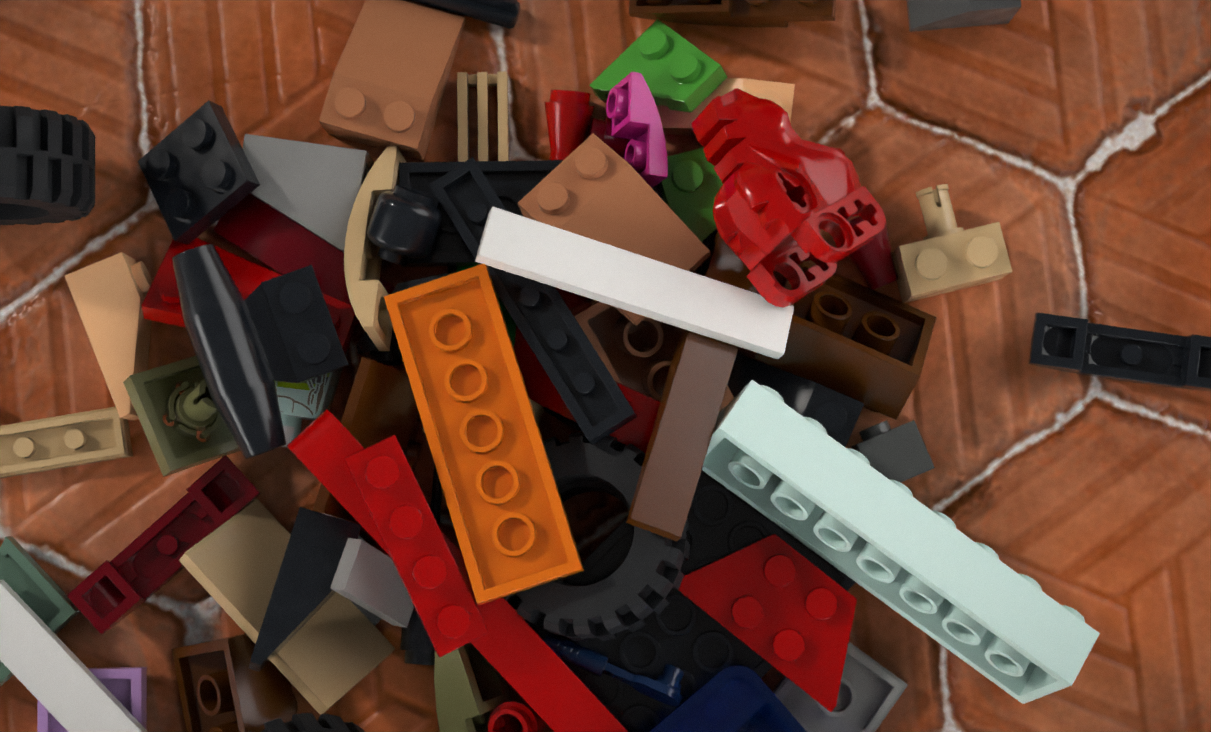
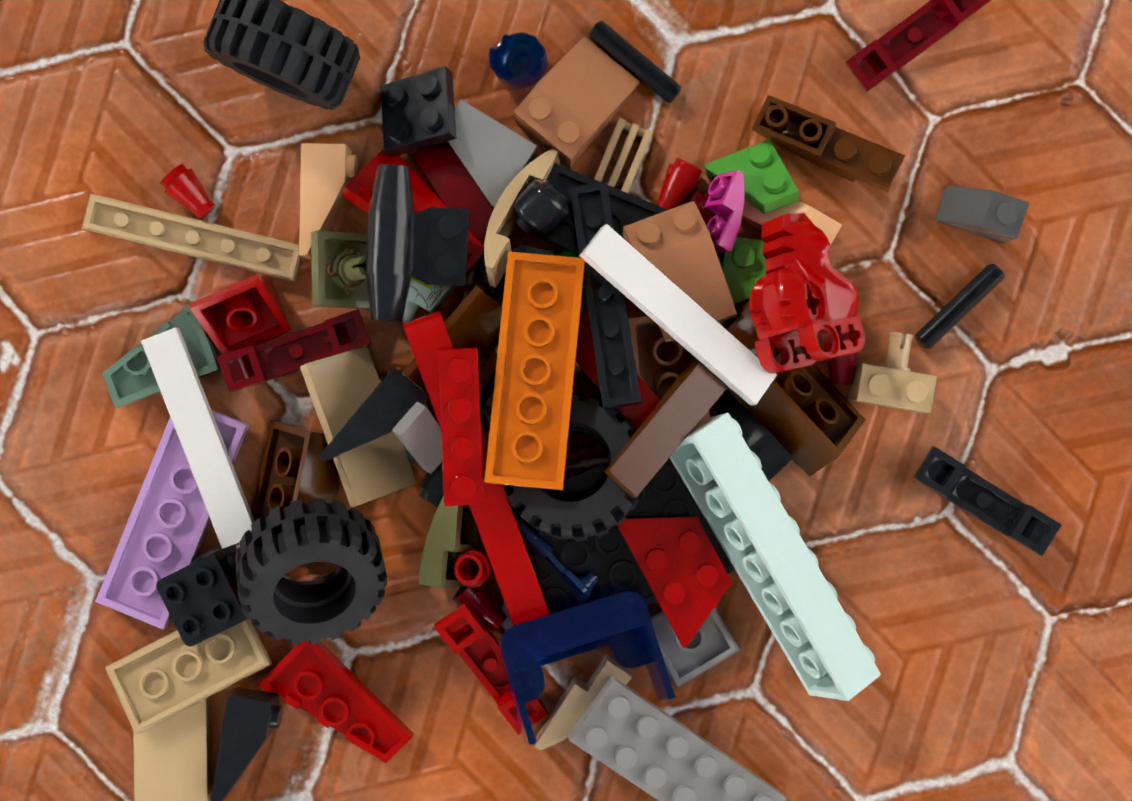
camera: 15 degrees right, 5 degrees up
dark grey brick [850,420,935,482] -> none
none -> red slope [189,274,291,355]
none -> clear blue hair [489,32,548,89]
none -> black axle [915,264,1005,349]

